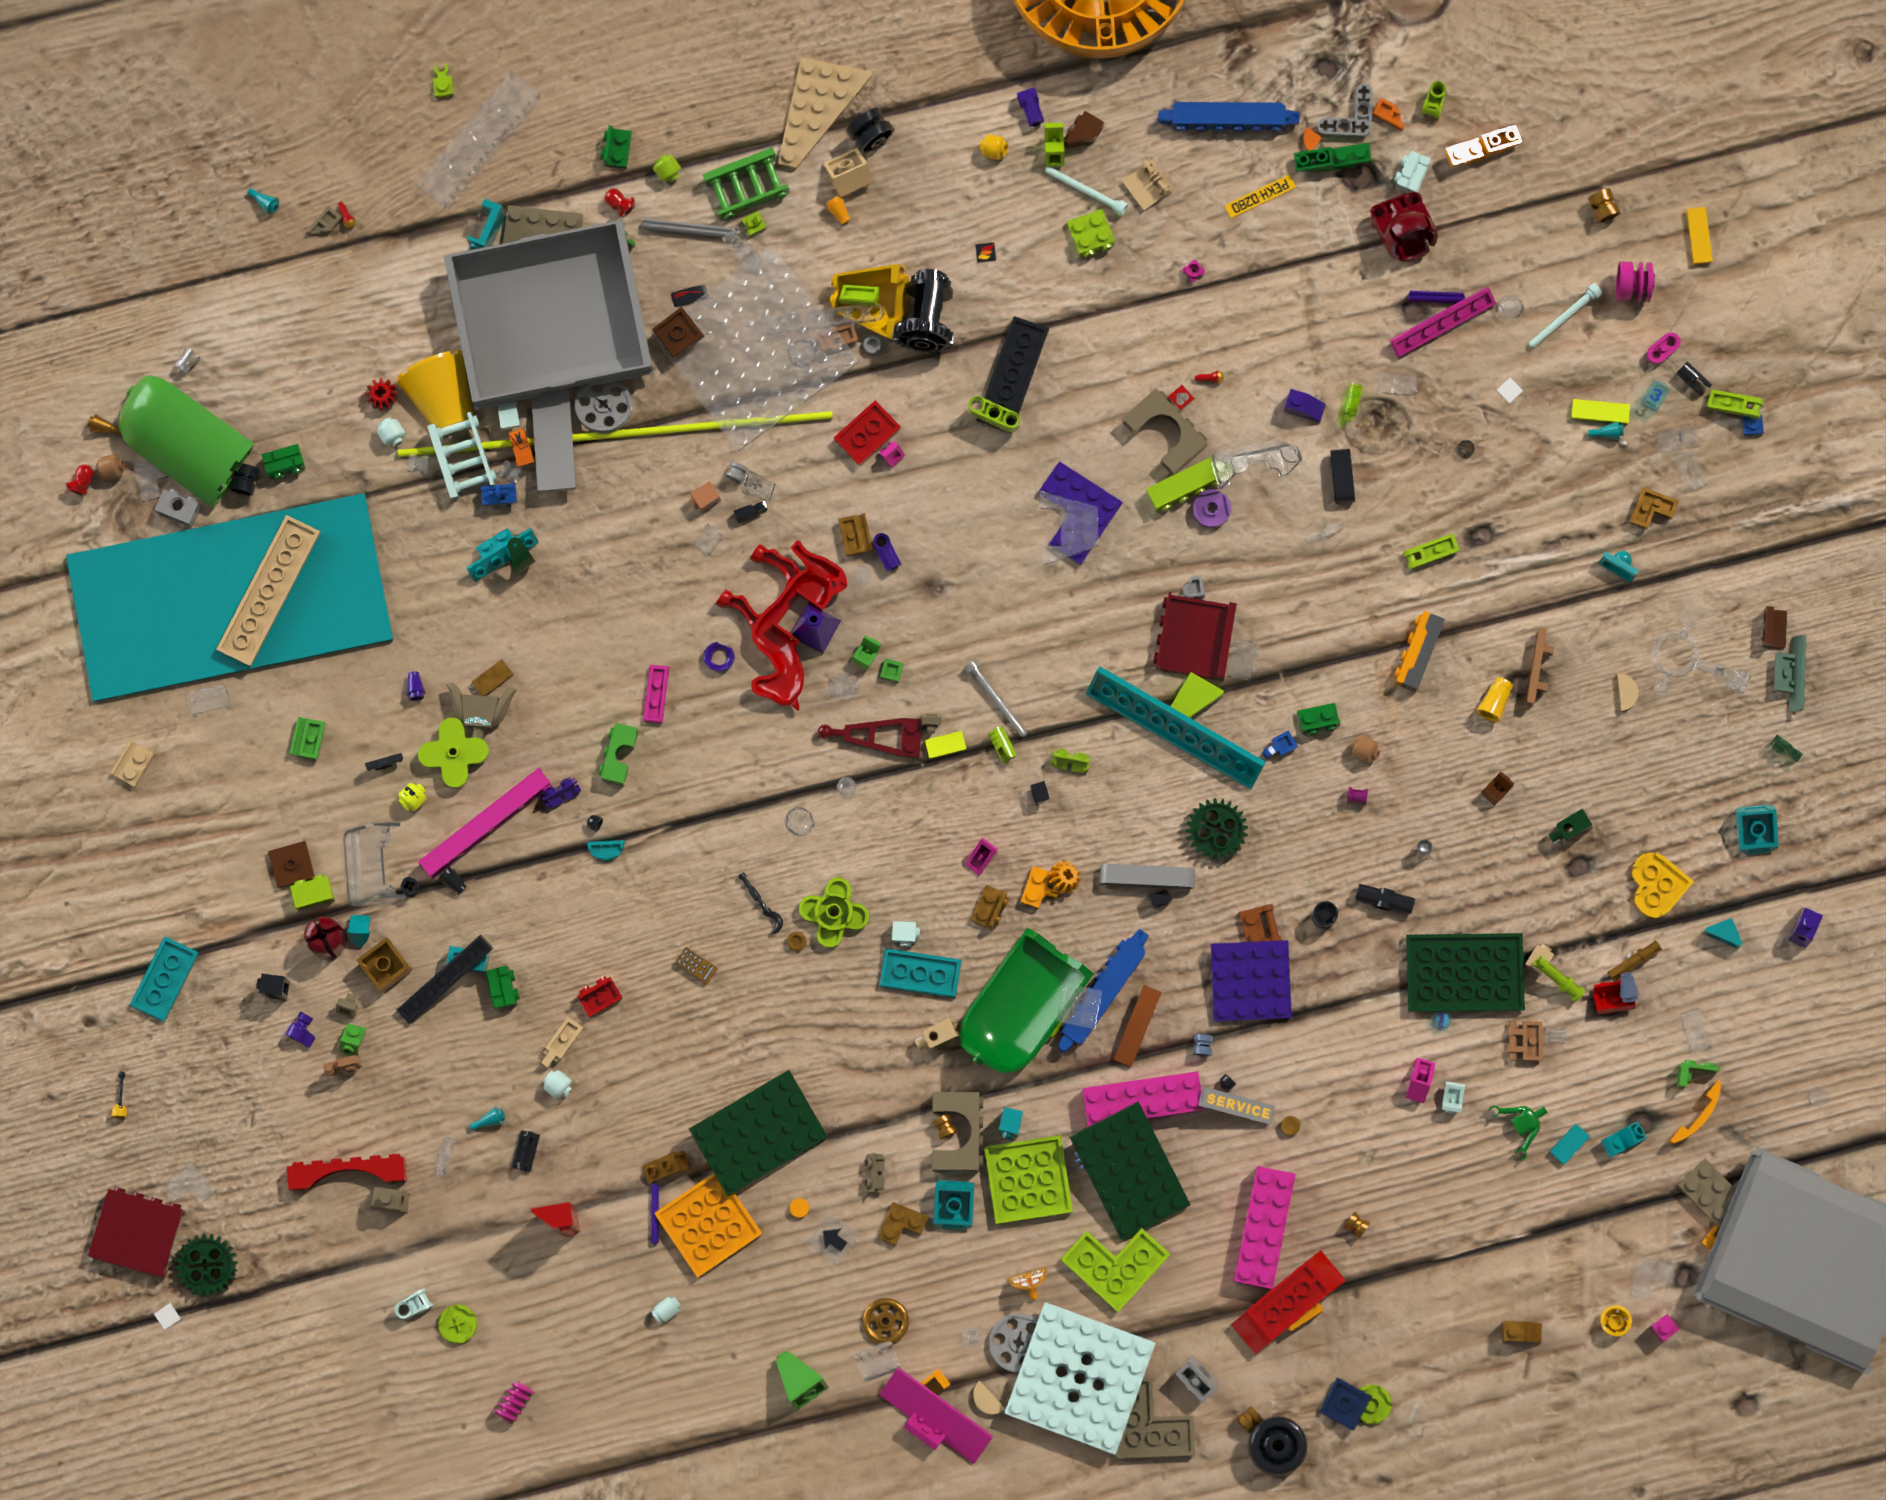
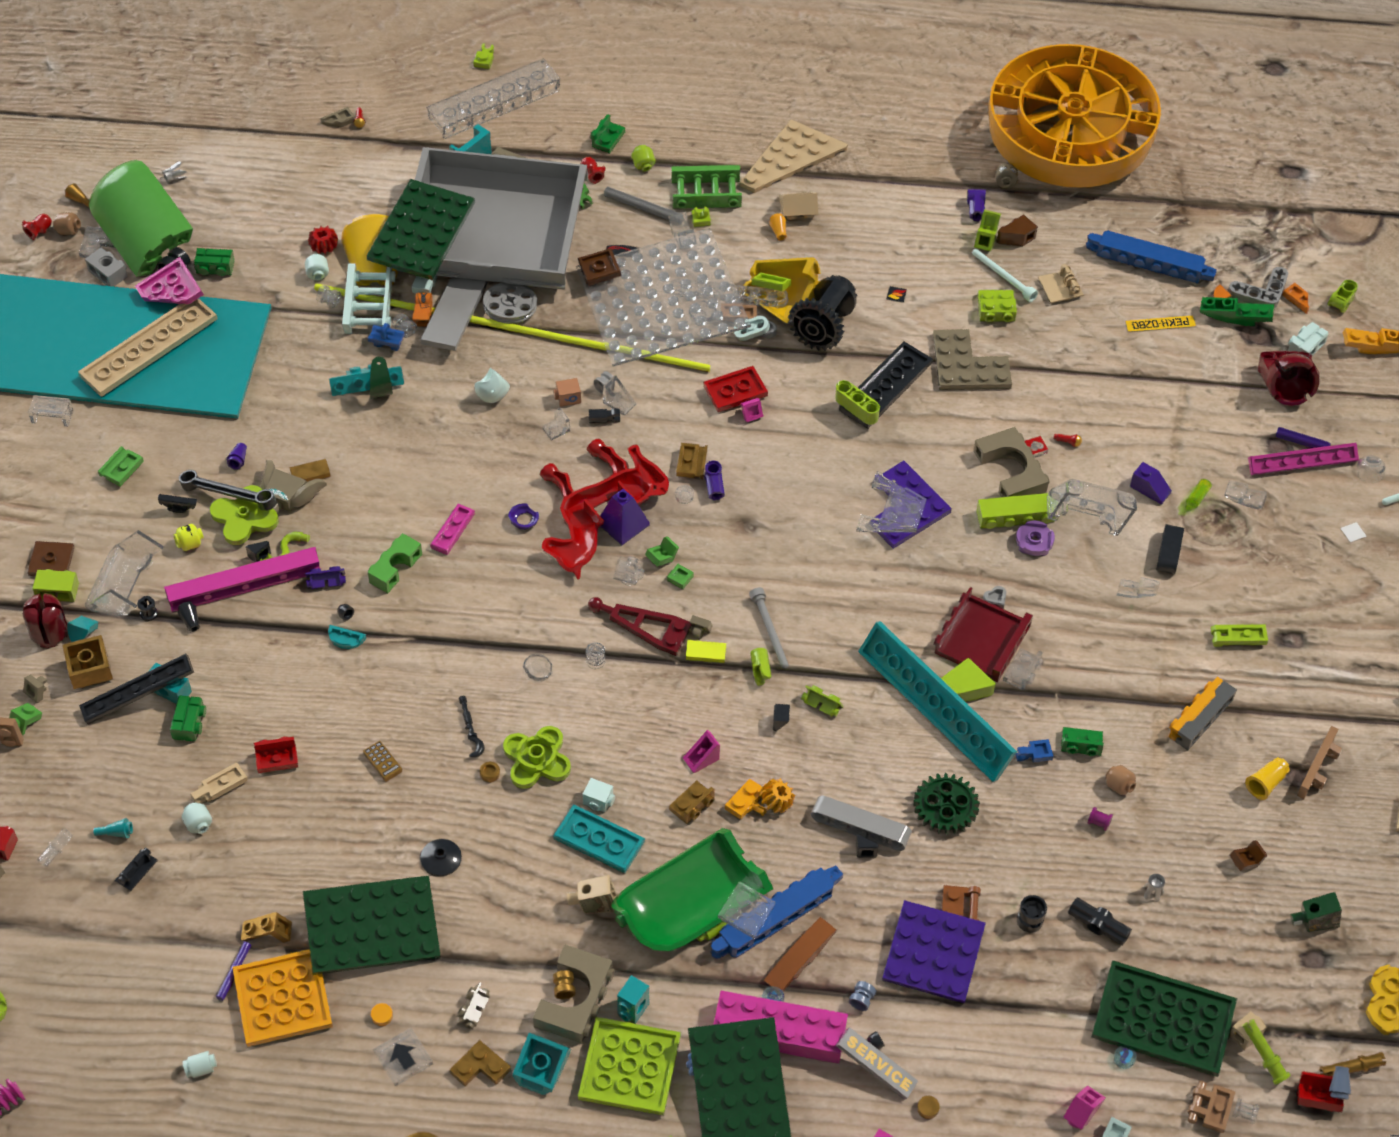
camera: 15 degrees right, 25 degrees down
teal cone [247,188,279,215] -> none
red slope [531,1202,580,1237] -> none
black wheel [846,107,894,154] -> none
yellow head [979,134,1008,160] -> none
dark pink plate [1182,260,1205,282] -> none
clear smoke bush [1457,440,1475,458] -> none
none -> dark pink plate [135,257,204,304]
none -> black piece [179,470,277,511]
none -> black slope [246,541,271,562]
none -> lime animal [260,532,310,561]
none -> dark green plate [366,179,475,281]
none -> black dish [420,839,462,876]
none -> light aqua piece [474,368,510,403]
none -> light aqua plate [734,316,770,341]
none -> clear light blue tile [762,986,785,1002]
none -> dark tan plate [933,329,1012,390]
none -> dark tan head [996,163,1018,189]

